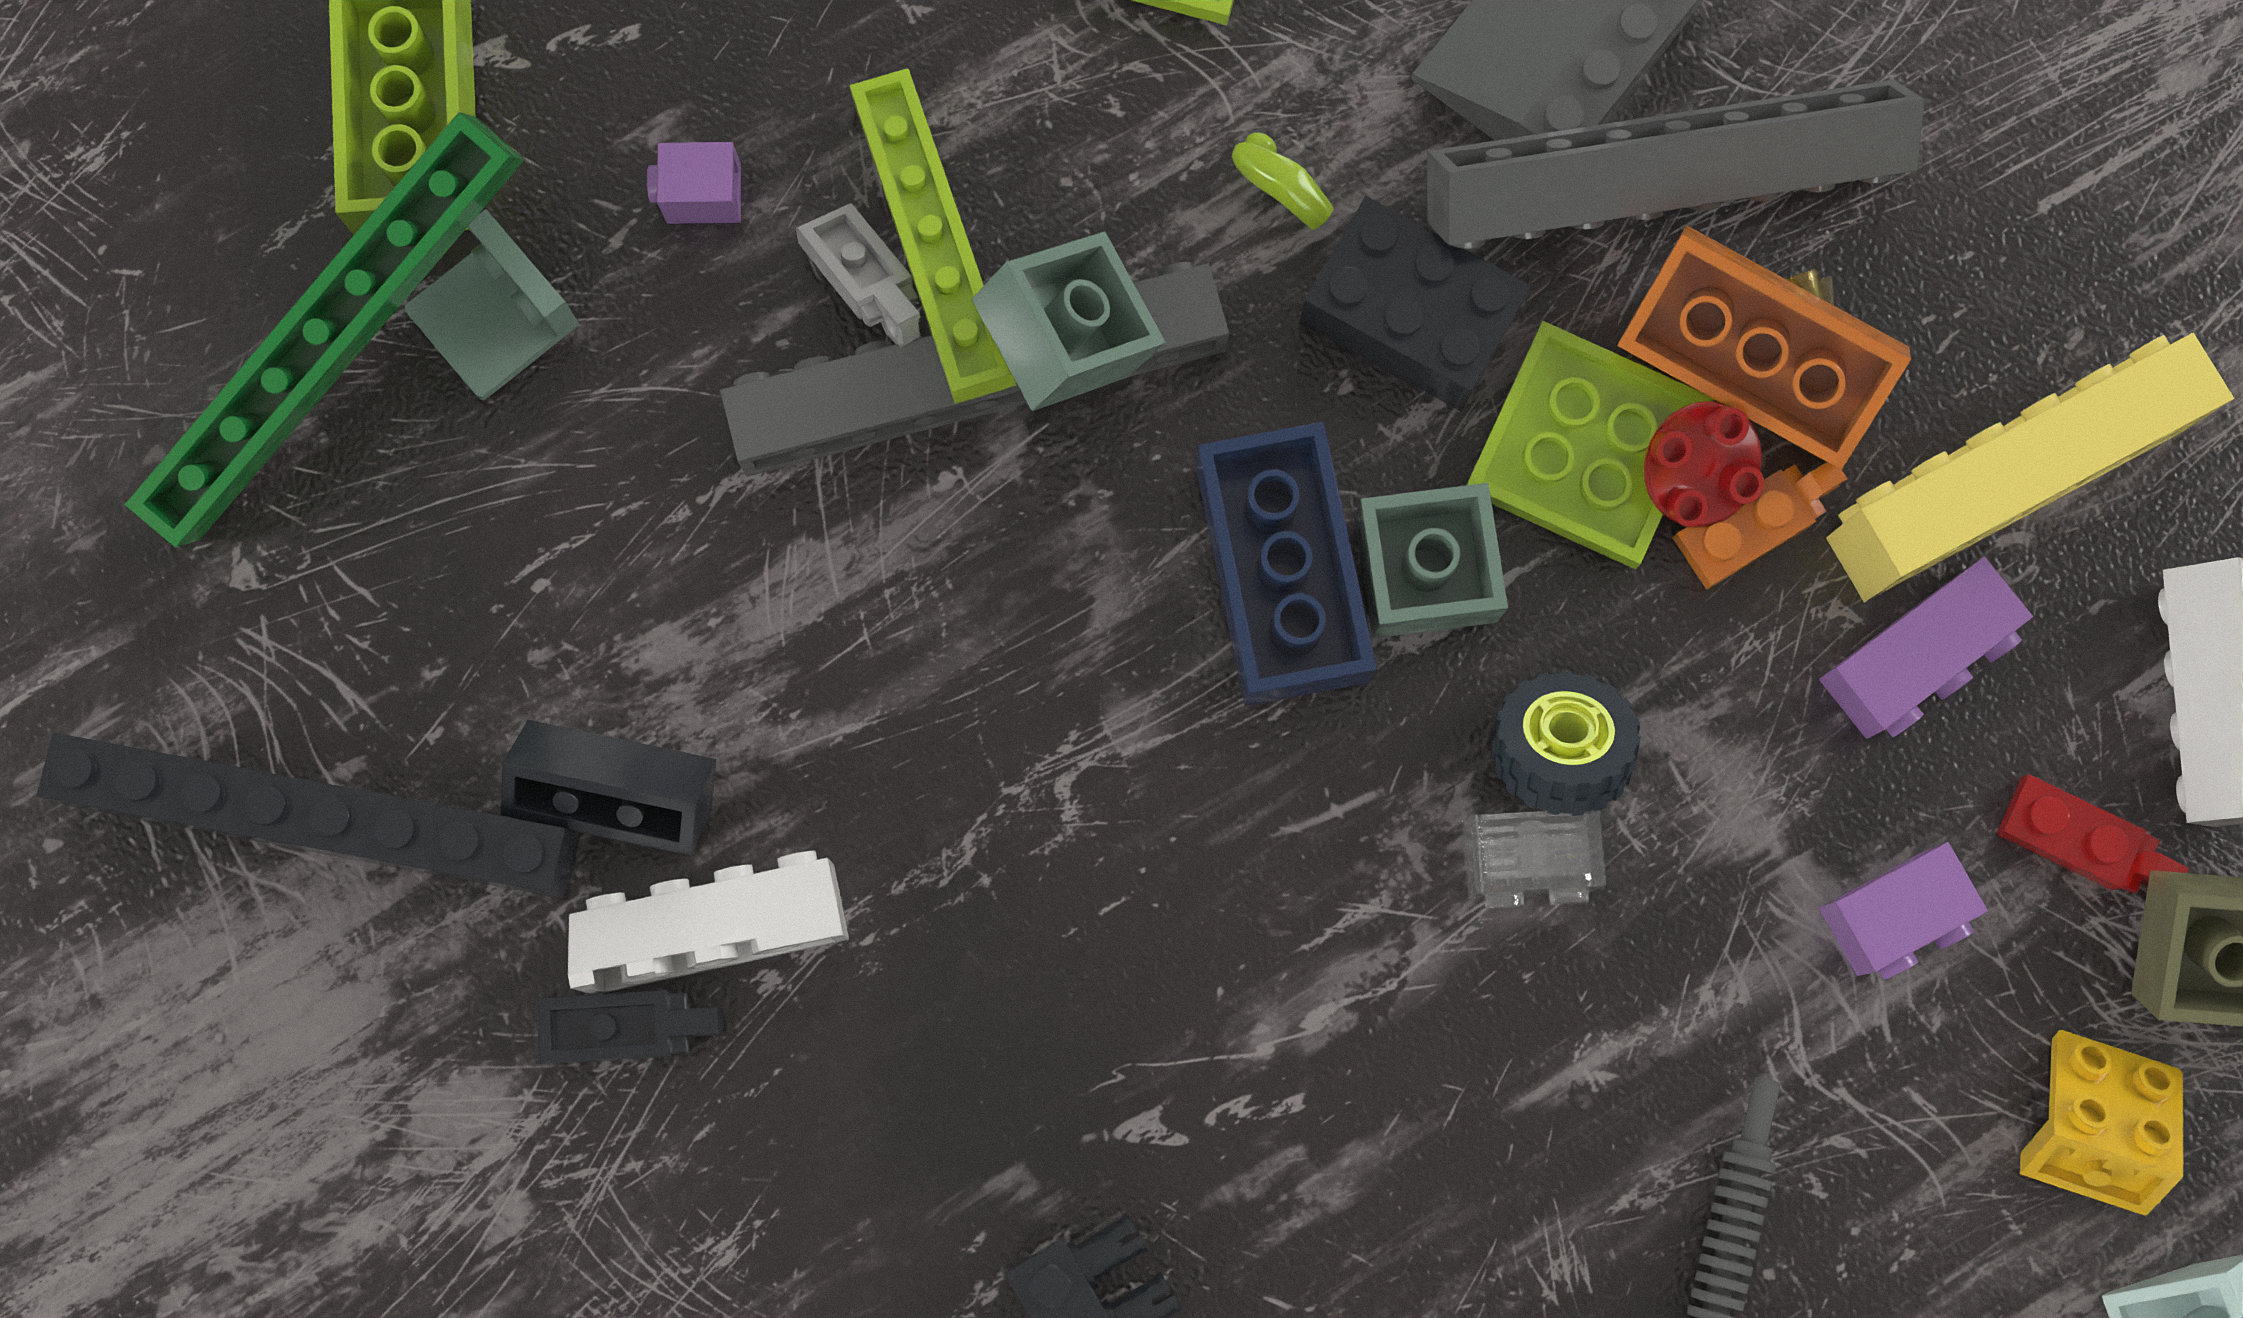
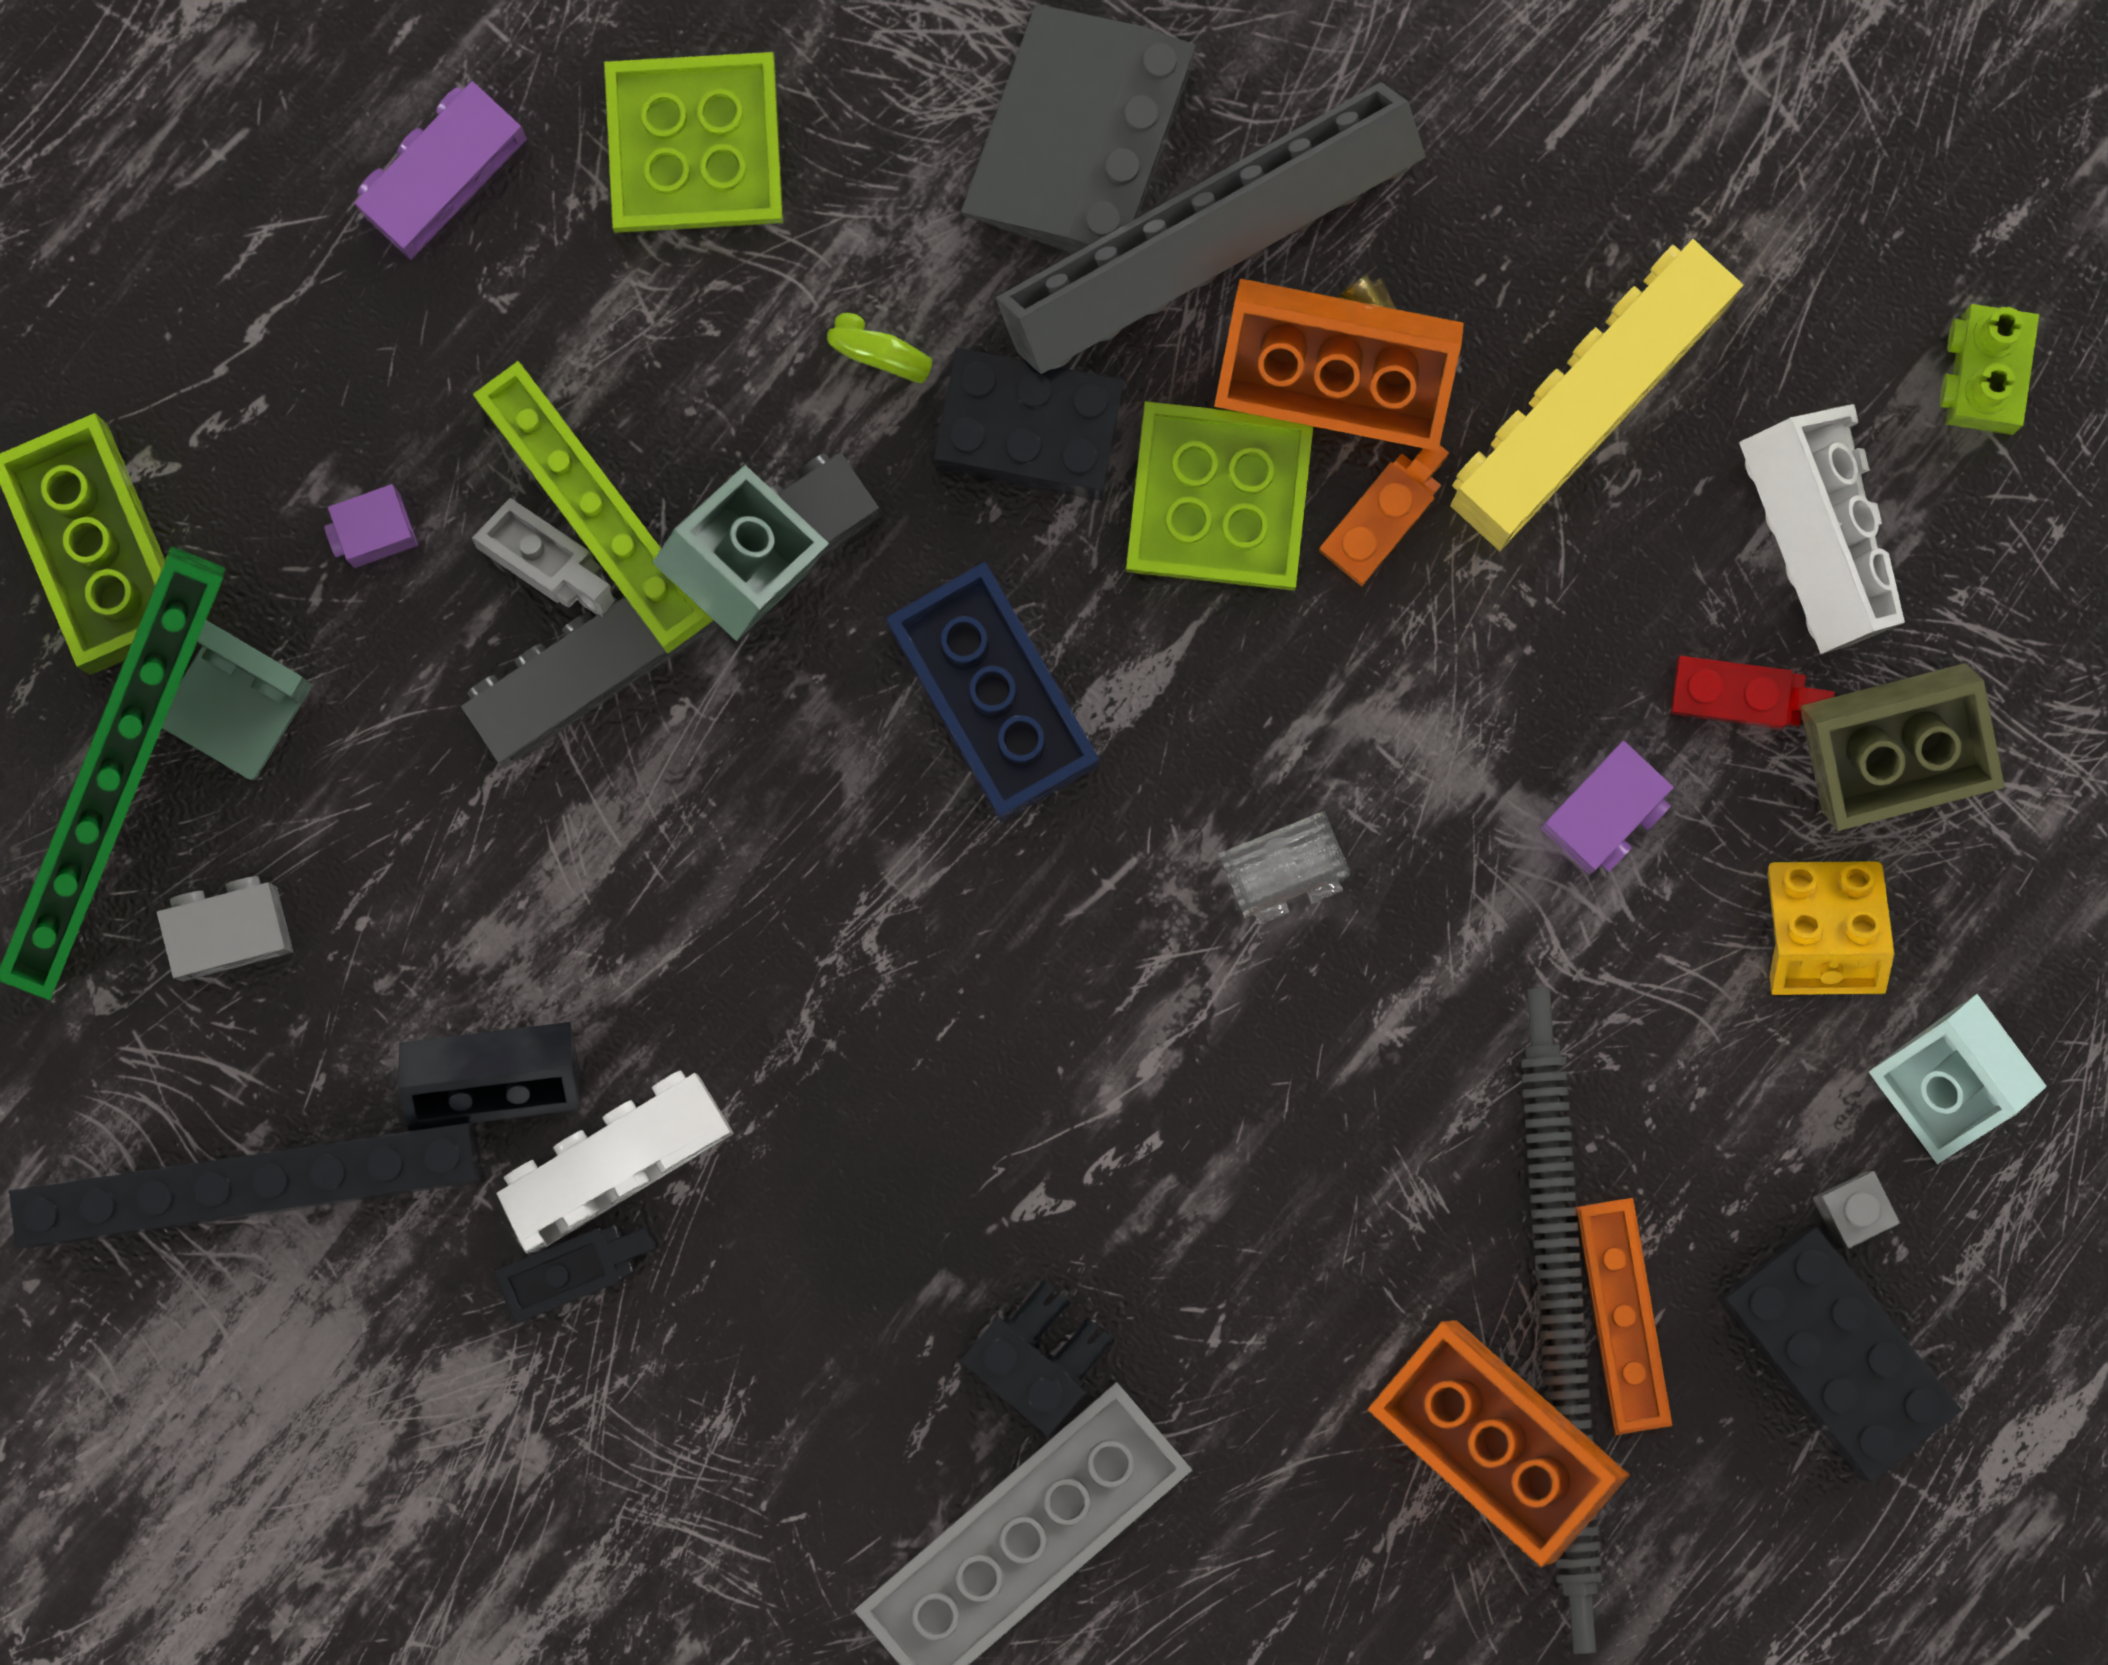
camera: 15 degrees left, 5 degrees up
sand green brick [1354,483,1508,639] -> none
black wheel [1492,671,1641,816] -> none
red dish [1644,401,1764,527] -> none
medium lavender brick [1819,556,2033,739] -> none
none -> light grey brick [156,876,294,982]

